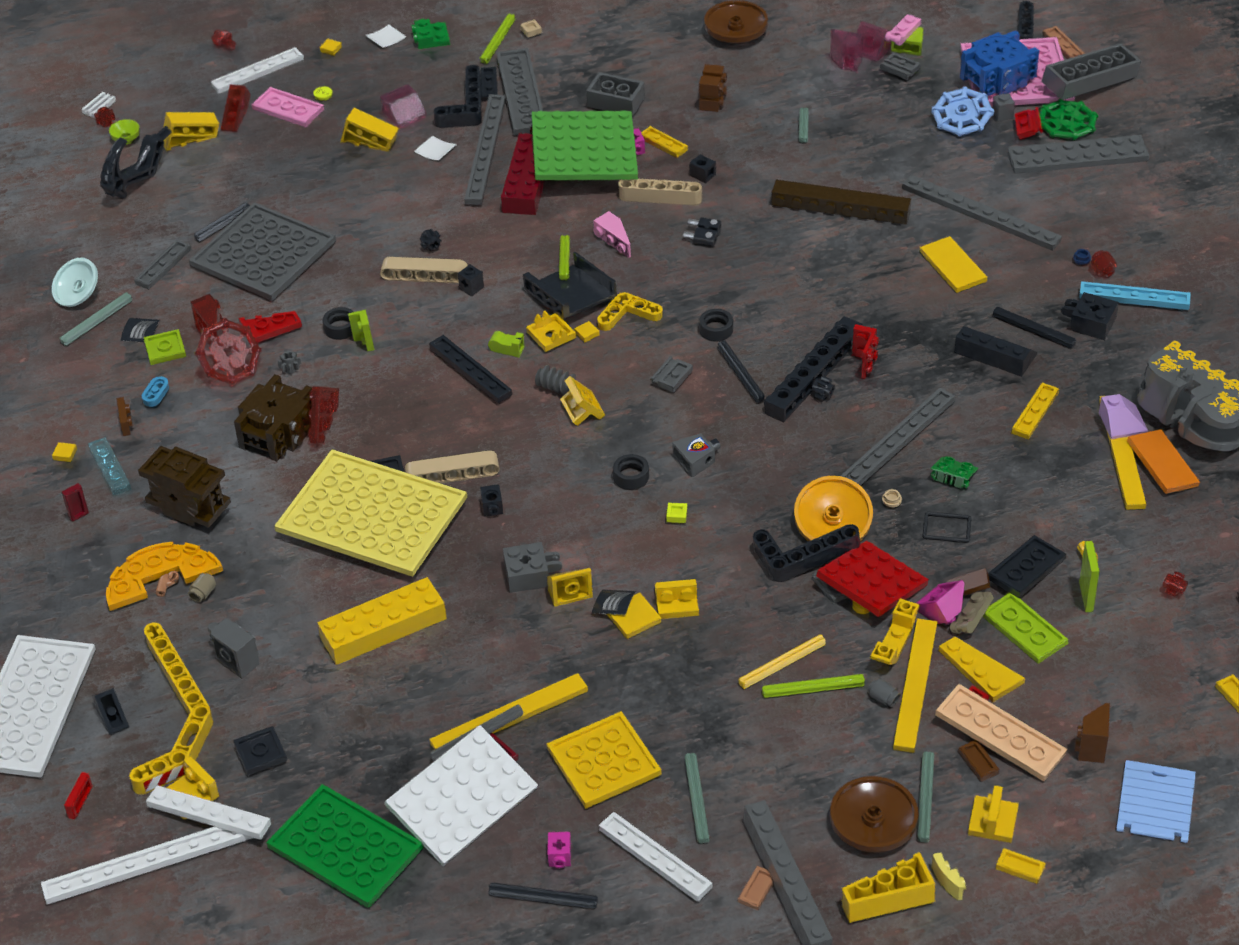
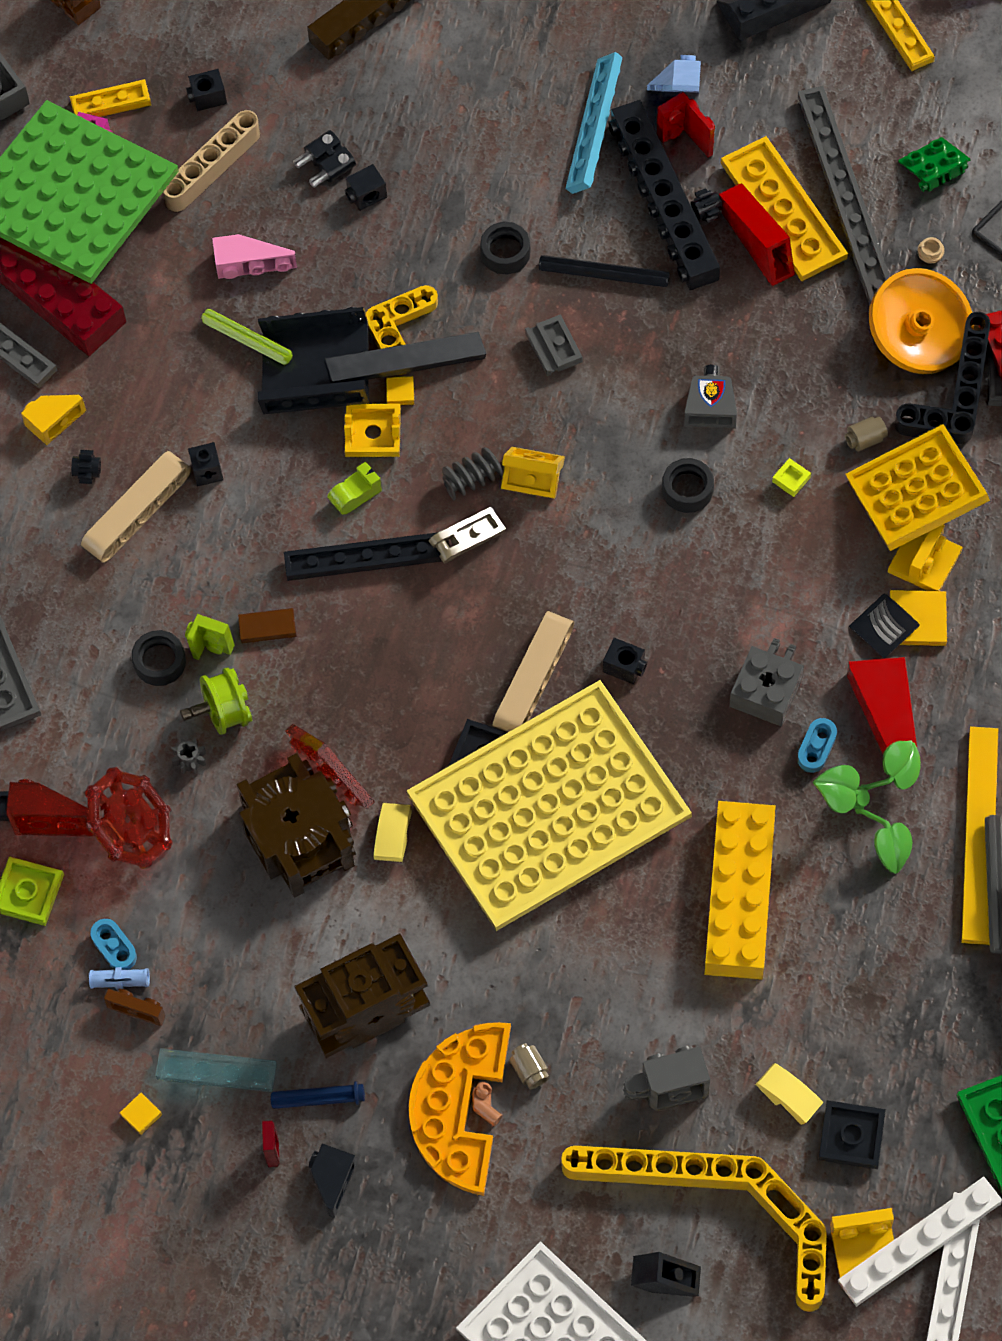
camera: 55 degrees left, 20 degrees up
red wing [239,311,302,344] -> none
yellow slope [547,568,593,607] -> none
none -> yellow slope [21,395,86,445]
none -> light blue pin [89,967,150,990]
none -> lime wheel [180,667,253,735]
none -> reddish brown tile [238,608,297,643]
none -> dark blue axle [270,1081,365,1109]
none -> black slope [309,1143,357,1218]
none -> black tile [324,332,486,383]
none -> black brick [344,164,387,211]
none -> light yellow slope [374,803,412,862]
none -> plate [429,507,506,564]
none -> medium azure plate [565,52,623,194]
none -> light blue wedge [647,55,701,93]
none -> red slope [719,183,795,286]
none -> yellow plate [721,136,848,281]
none -> light yellow slope [755,1063,823,1125]
none -> dark azure plate [798,718,837,773]
none -> bright green plant [813,740,921,874]
none -> dark tan brick [845,416,888,452]
none -> yellow plate [845,424,990,551]
none -> red slope [847,657,917,755]

